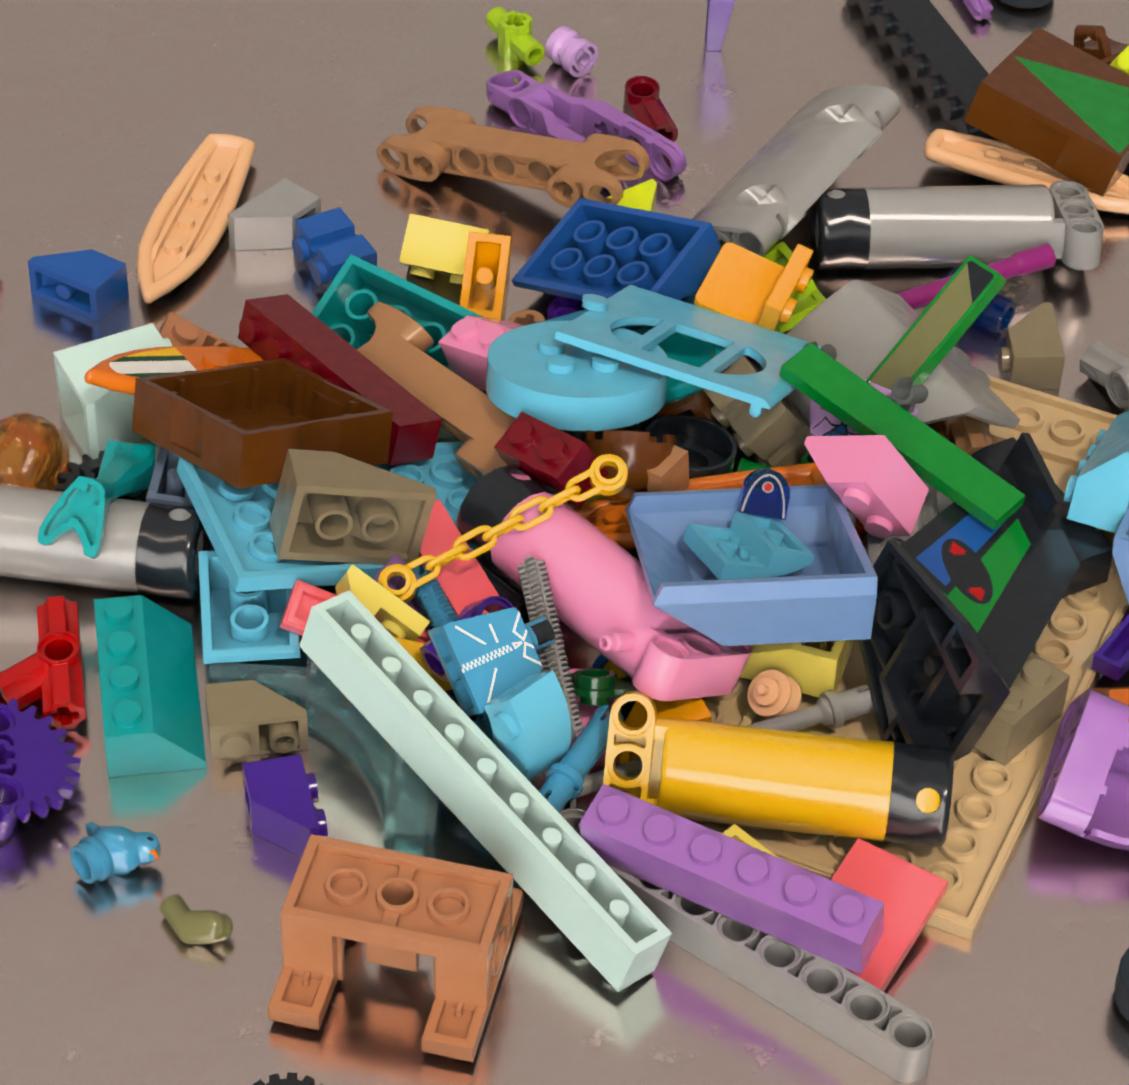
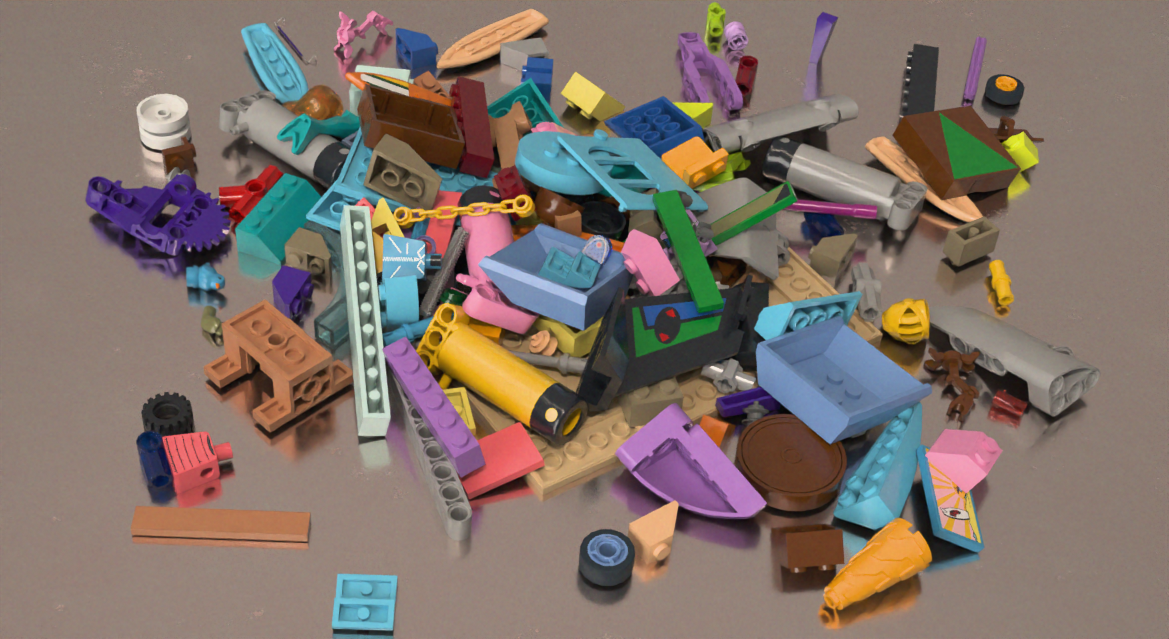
camera: 30 degrees right, 0 degrees up
medium nougat piece [377,106,650,208] -> none
light orange slope [460,232,512,321] -> none
none -> light grey axle [701,358,756,394]

